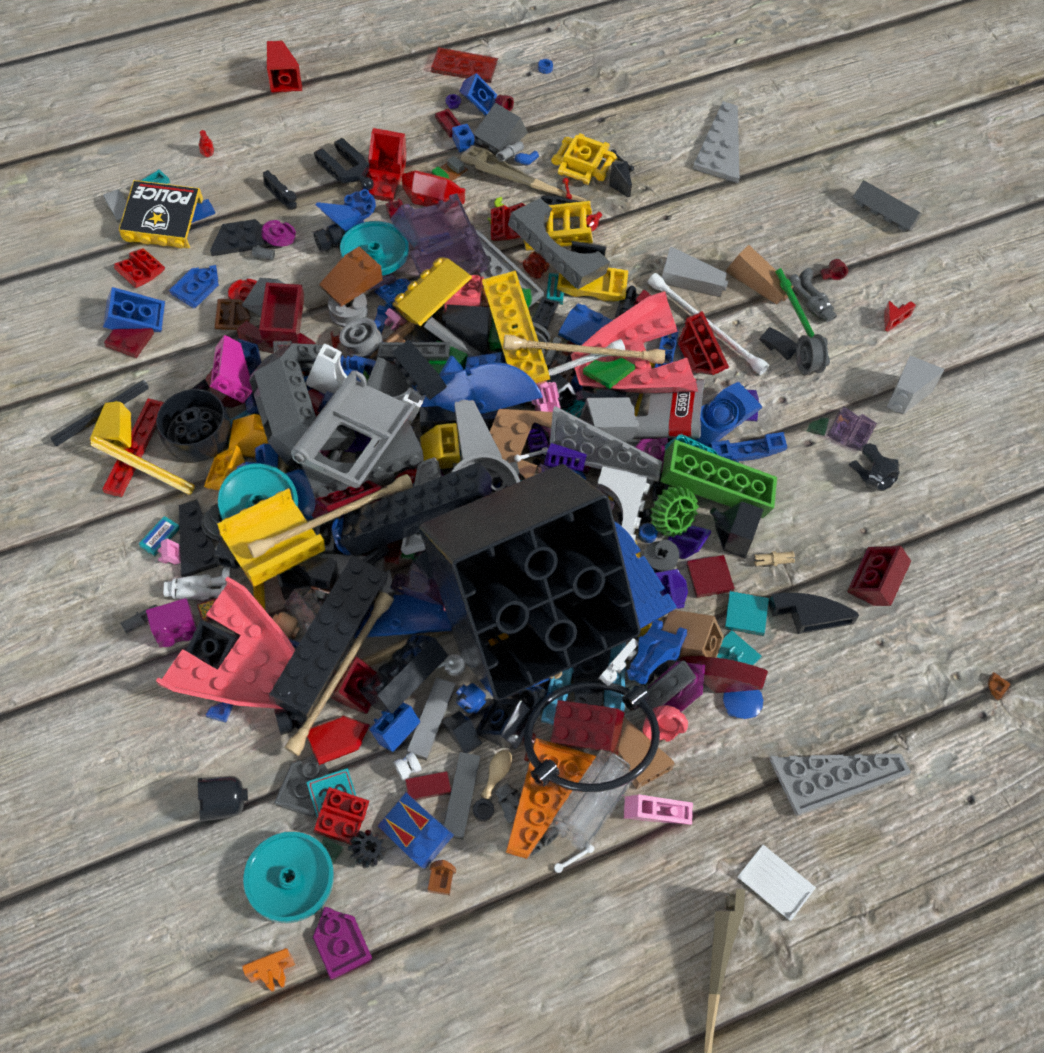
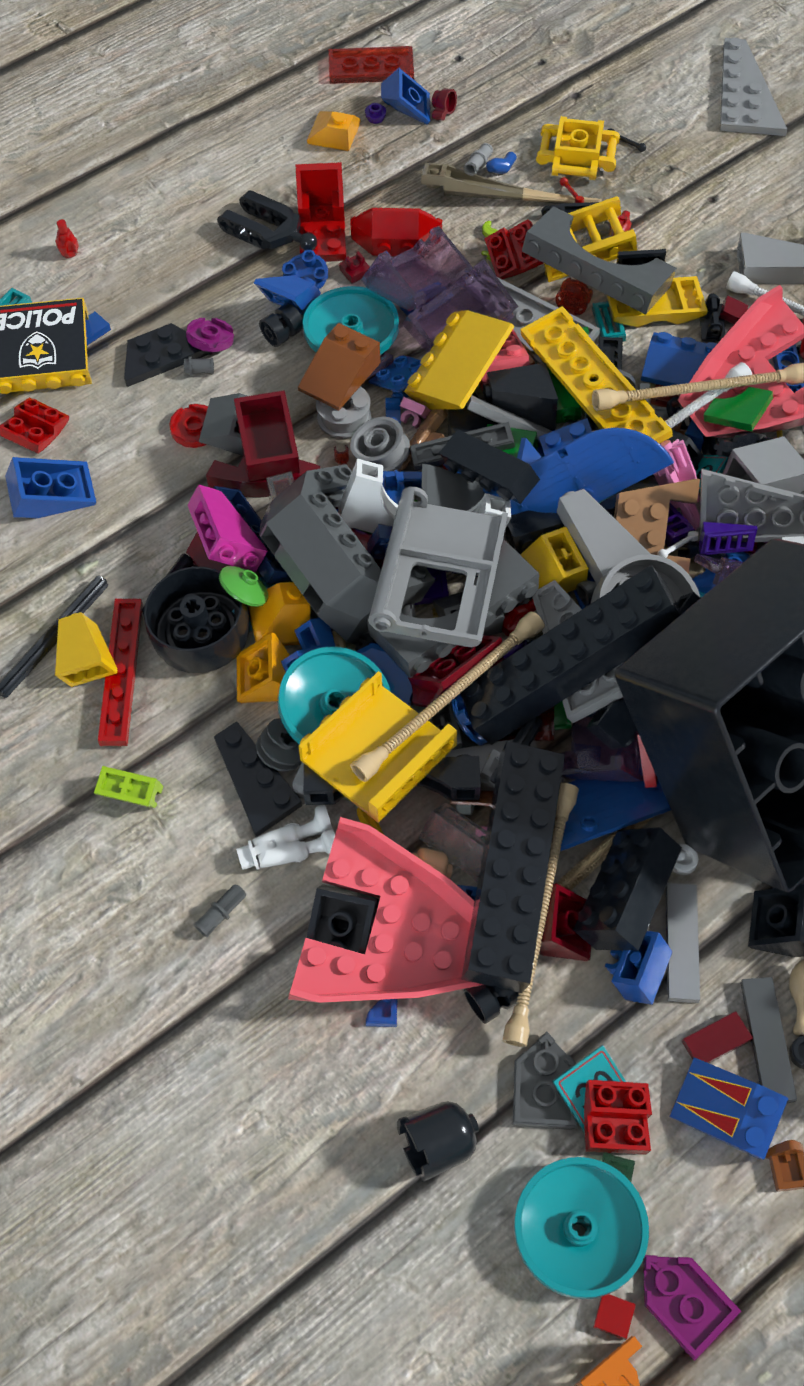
camera: 10 degrees left, 0 degrees up
yellow axle [90,436,195,495] -> none
dark red wing [104,328,154,359] -> none
tile [139,516,179,556] -> none
magenta brick [146,598,197,648] -> none
bright pink tile [158,539,181,565] -> none
blue tile [169,265,219,308] -> none
tile [197,598,216,619] -> none
reddish brown slope [215,299,250,330] -> none
black hinge [263,170,297,210] -> none
red slope [267,40,303,92] -> none
black slope [277,570,313,600] -> none
red tile [306,715,370,765] -> none
black gear [347,830,386,869] -> none
white wheel [393,752,422,780] -> none
piece [431,156,468,181] -> none
dark red tile [435,108,461,138] -> none
black slope [442,711,482,753] -> none
blue brick [452,124,474,152] -> none
blue head [456,683,487,714] -> none
dark grey slope [473,103,528,155] -> none
blue tile [538,59,553,74] -> none
black slope [609,161,632,197] -> none
none -> lime hinge [94,766,163,808]
none -> bright green dish [219,566,269,607]
none -> light orange slope [307,111,361,151]
none -> red tile [593,1294,636,1340]

